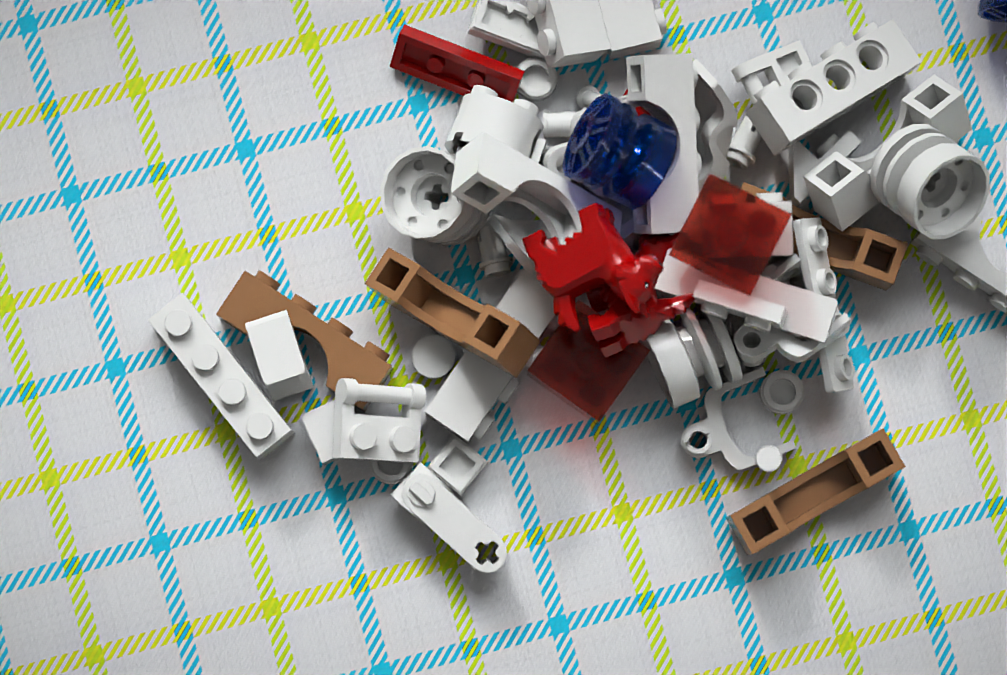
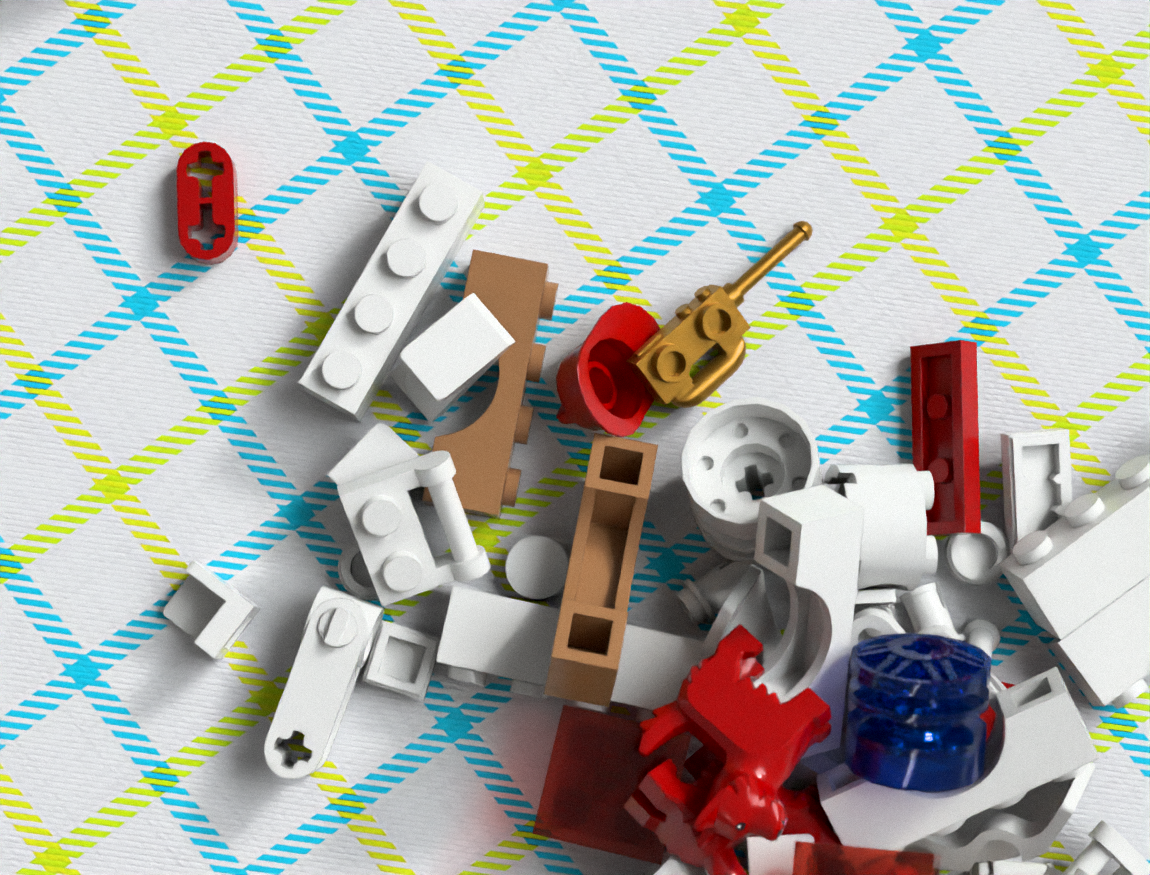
camera: 70 degrees right, 0 degrees up
none -> white panel [163,560,261,659]
none -> red beam [176,141,239,265]
none -> red piece [556,302,660,438]
none -> pearl gold piece [625,221,813,408]

